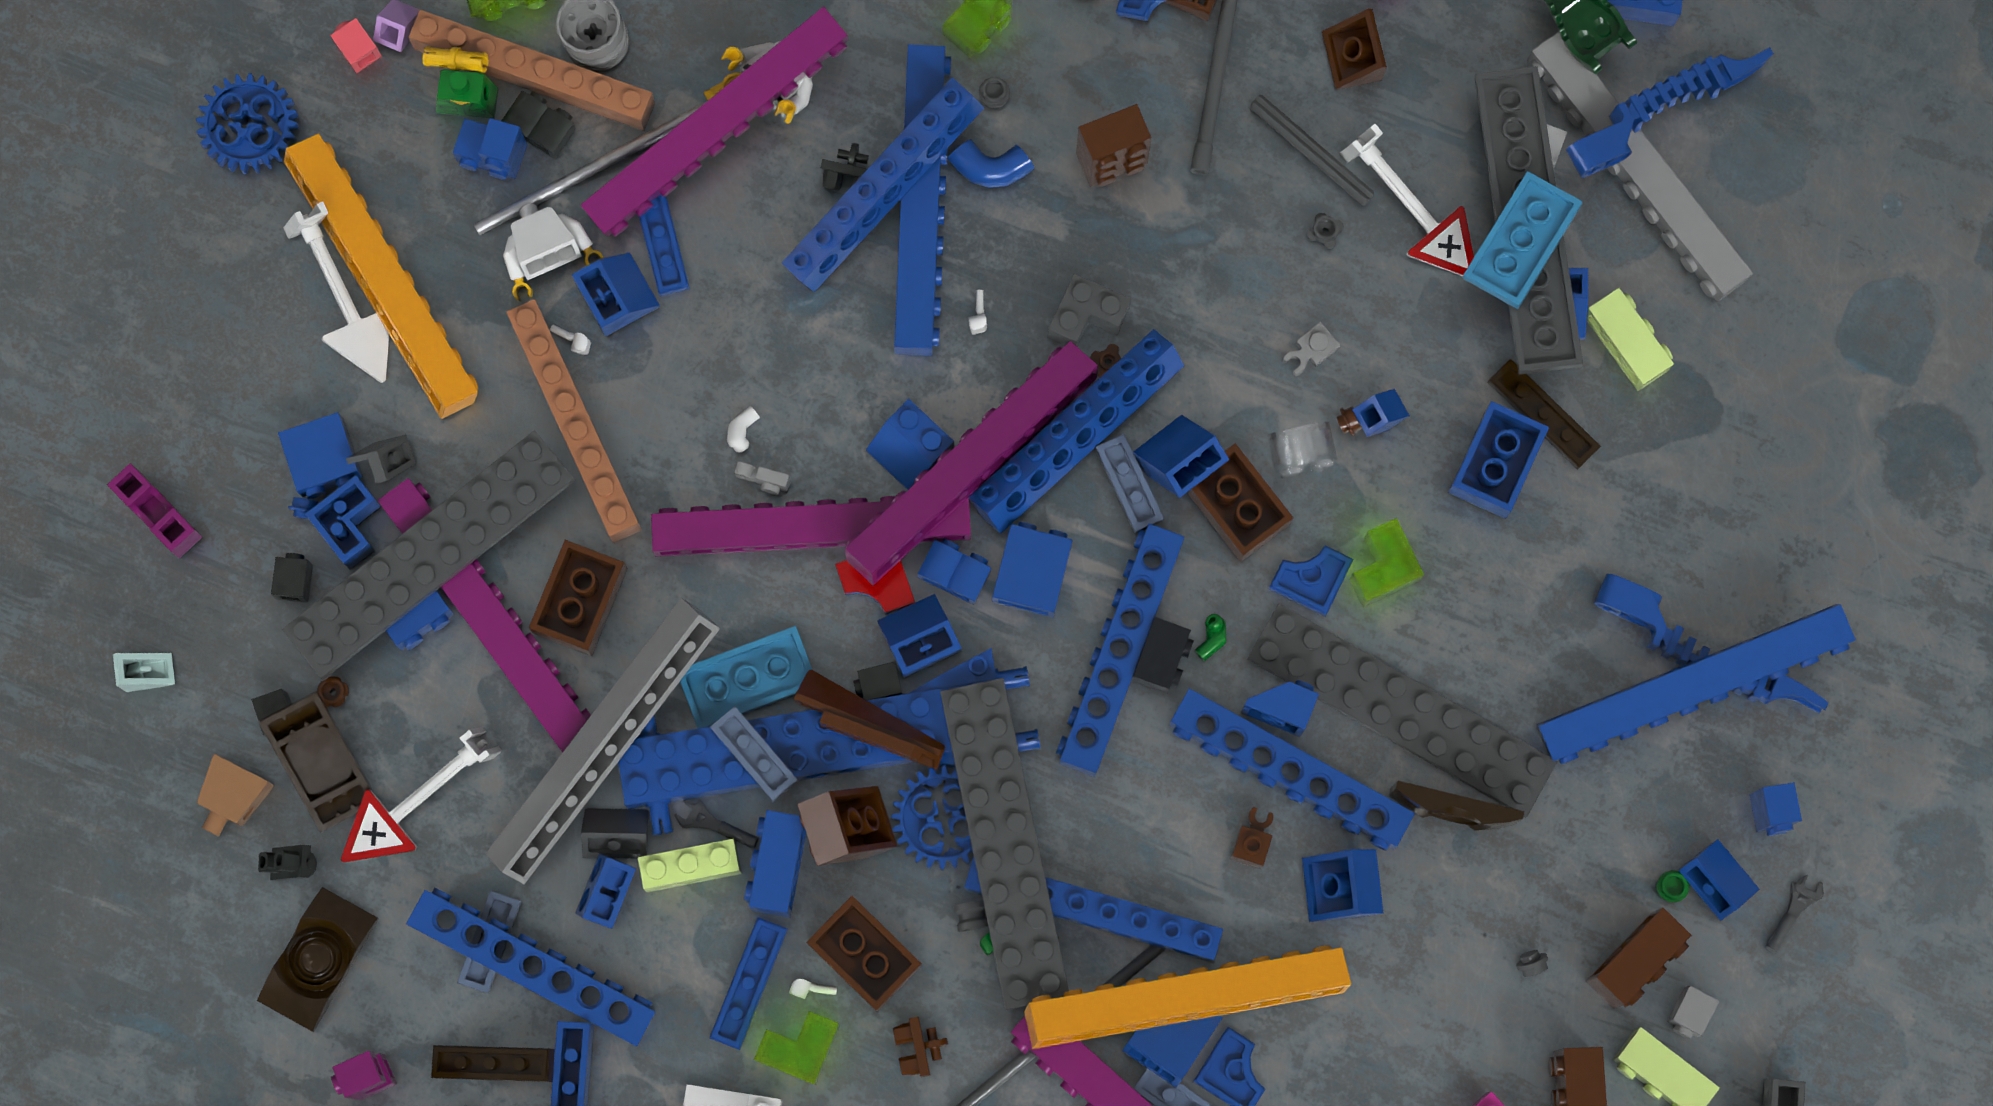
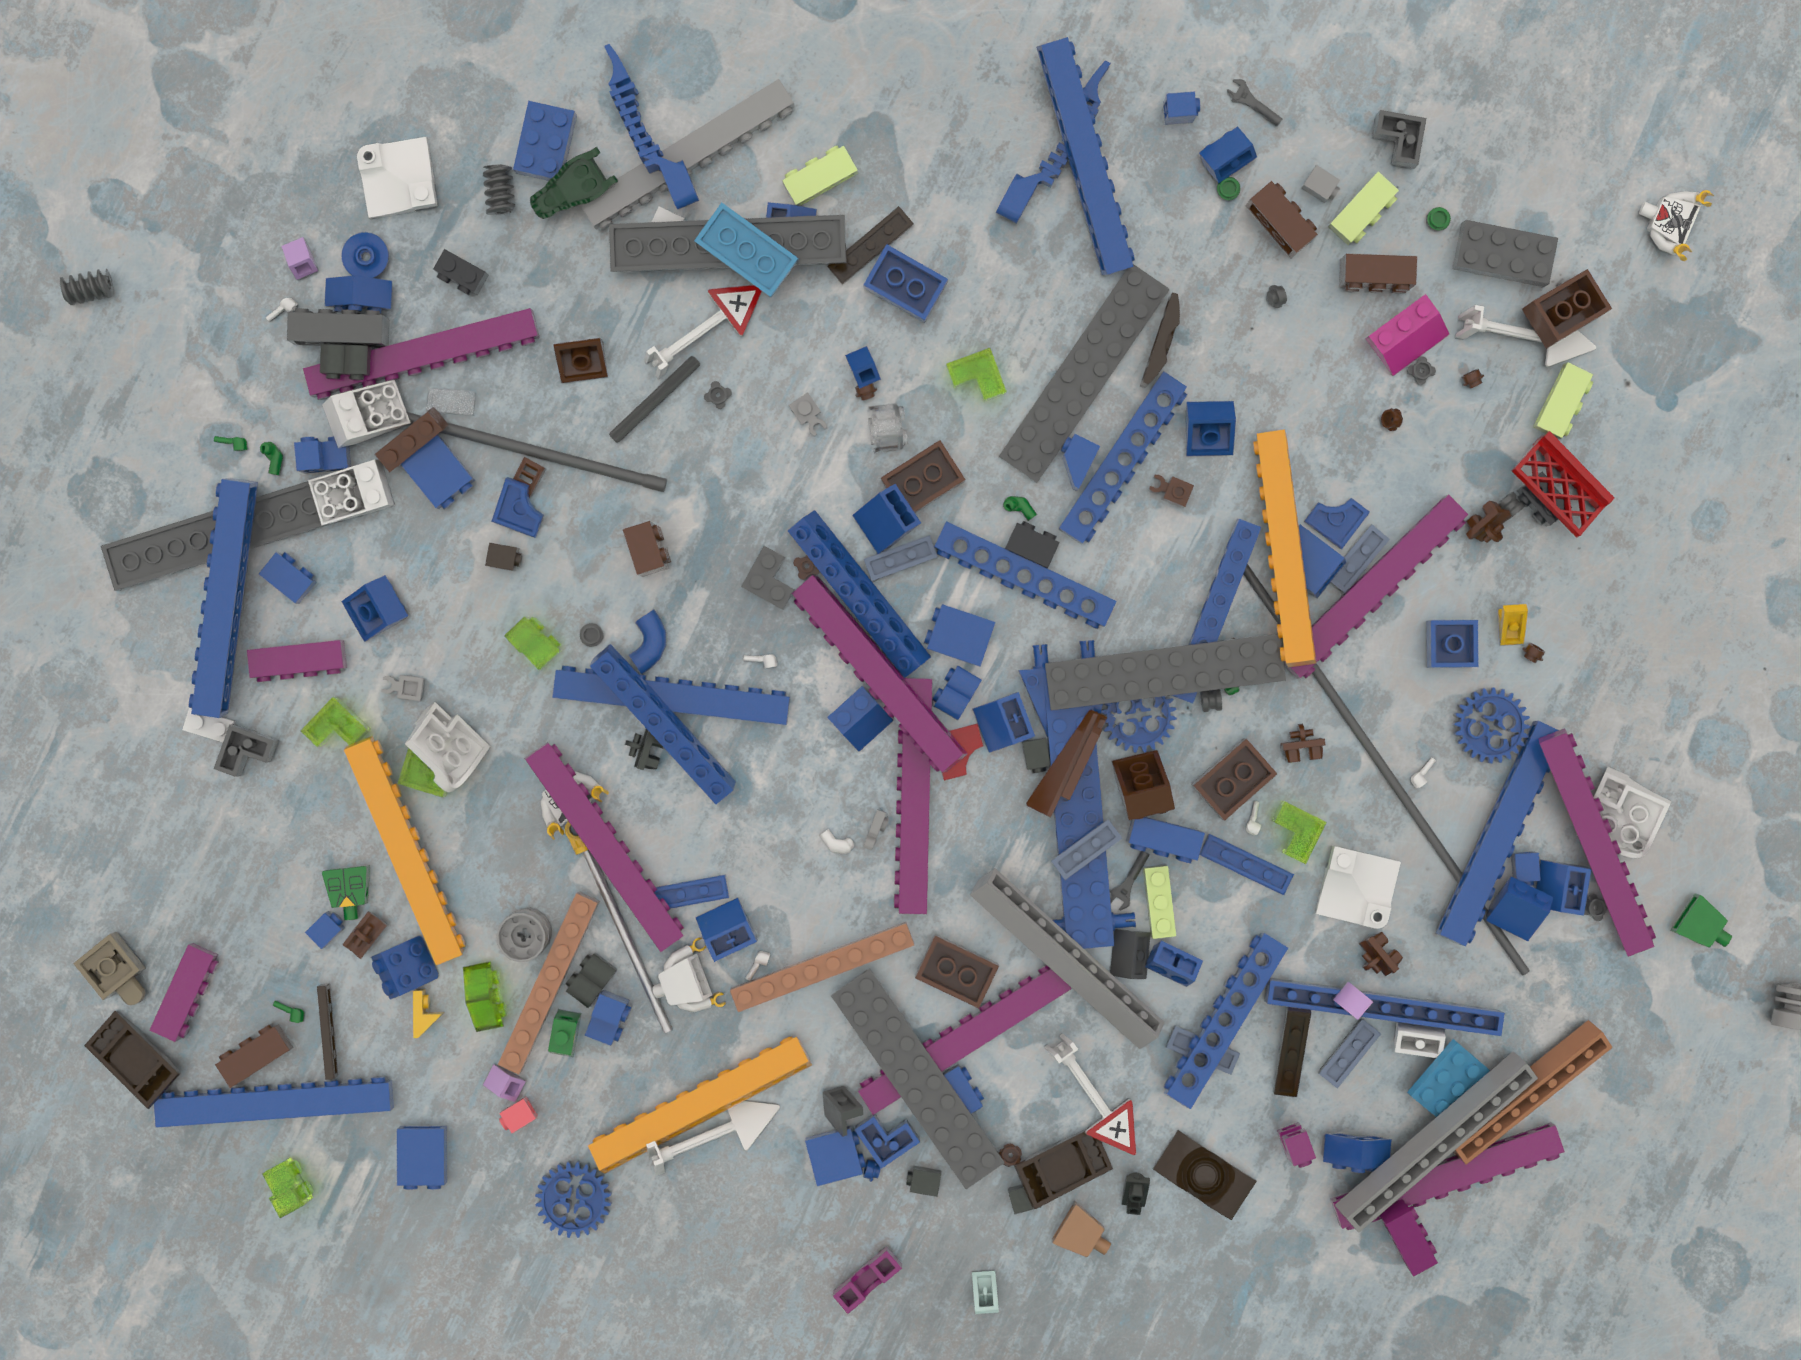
camera: 85 degrees left, 10 degrees up
yellow pin [422,46,489,73] -> none
dark azure plate [680,626,812,728] -> none
blue tile [1269,545,1354,617] -> none

